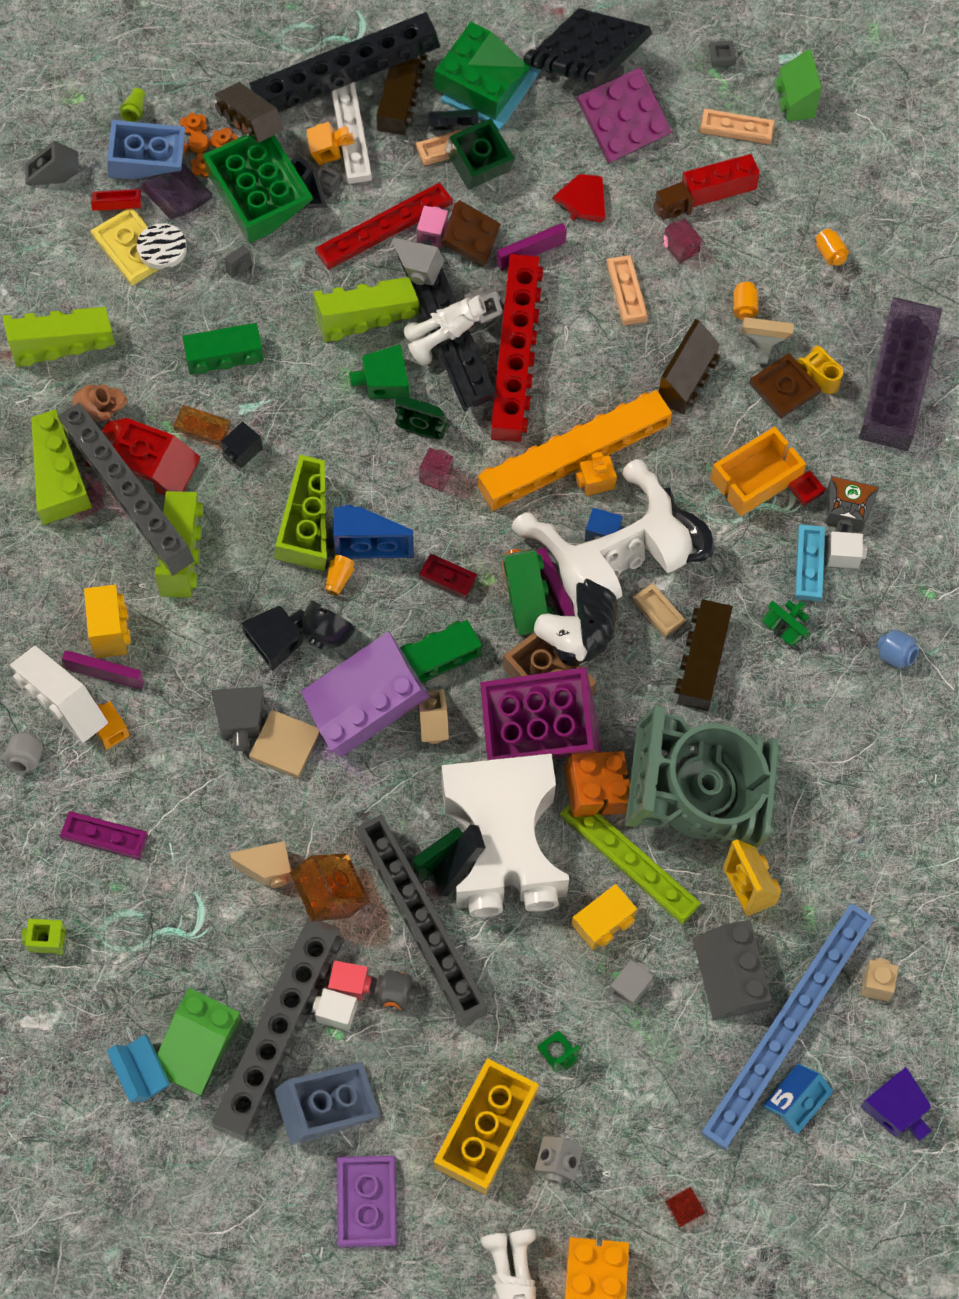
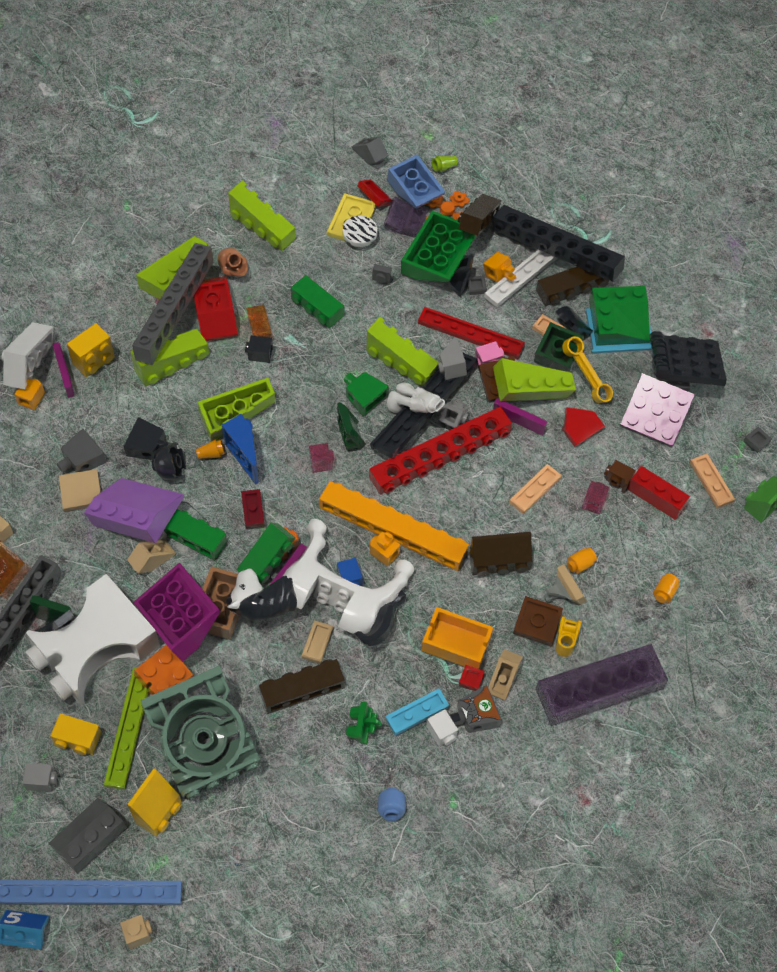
camera: 55 degrees right, 5 degrees down
none -> tan slope [488,649,523,700]
none -> lime wedge [493,358,576,401]
none -> yellow piece [562,337,613,404]

